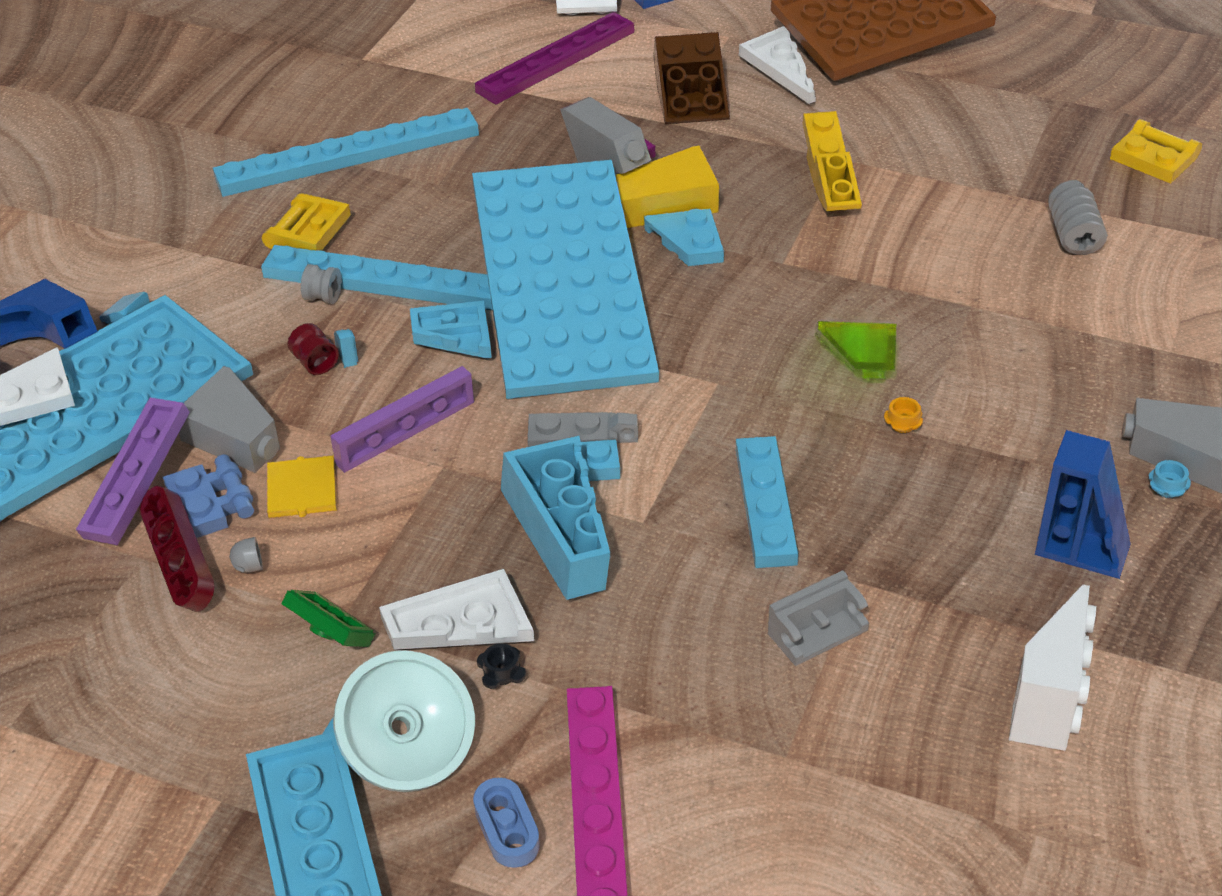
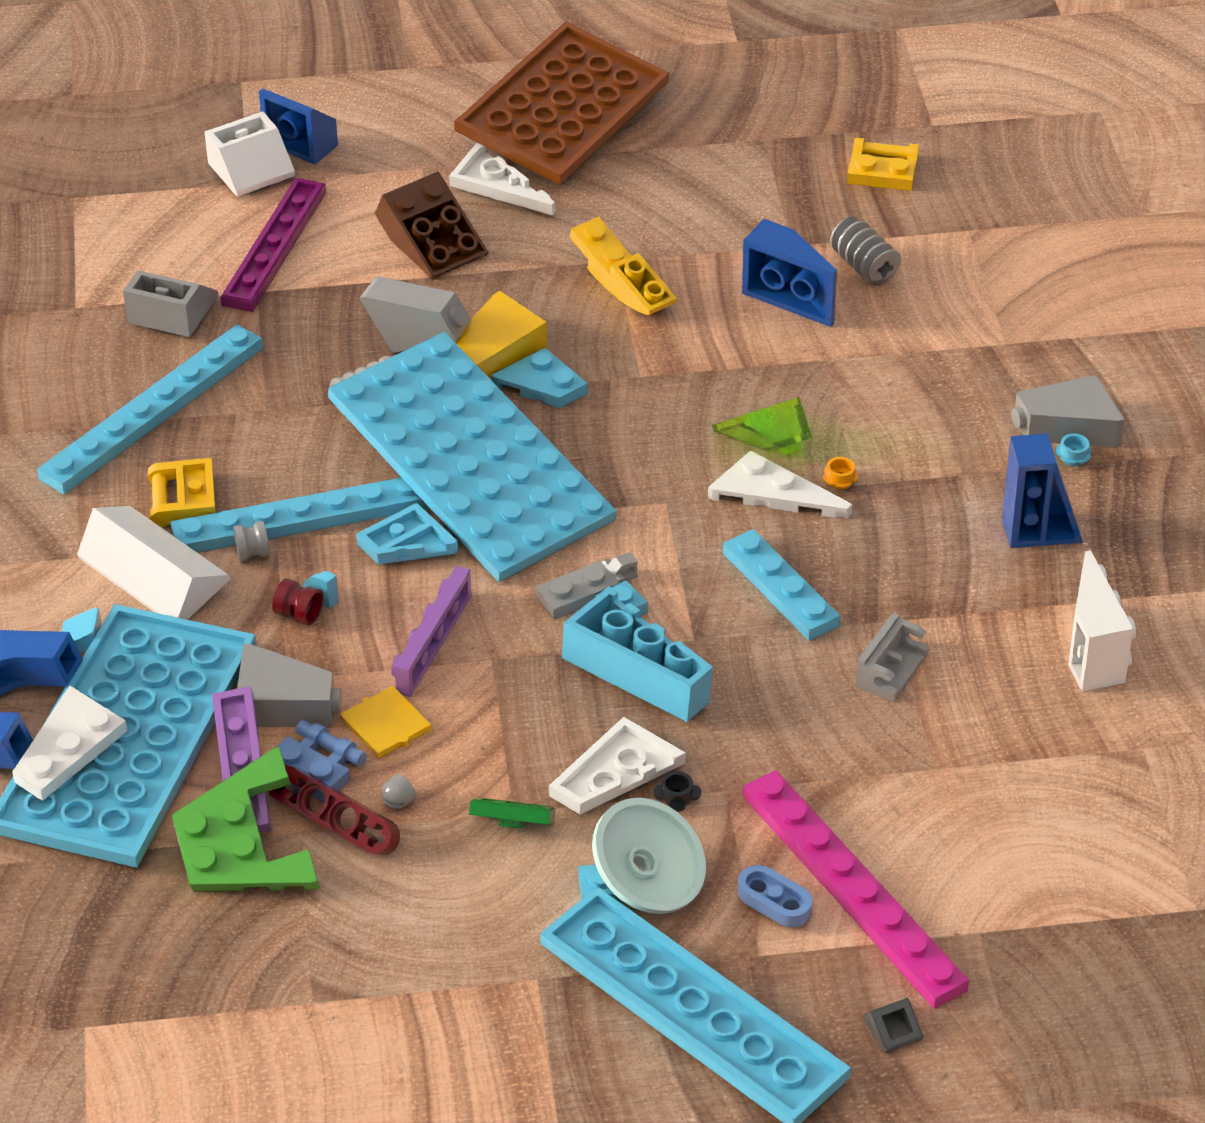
camera: 30 degrees left, 0 degrees up
none -> white slope [77,506,230,620]
none -> light grey slope [123,271,218,337]
none -> bright green wing [172,747,320,892]
none -> white wing [708,451,852,519]
none -> blue slope [742,219,837,327]

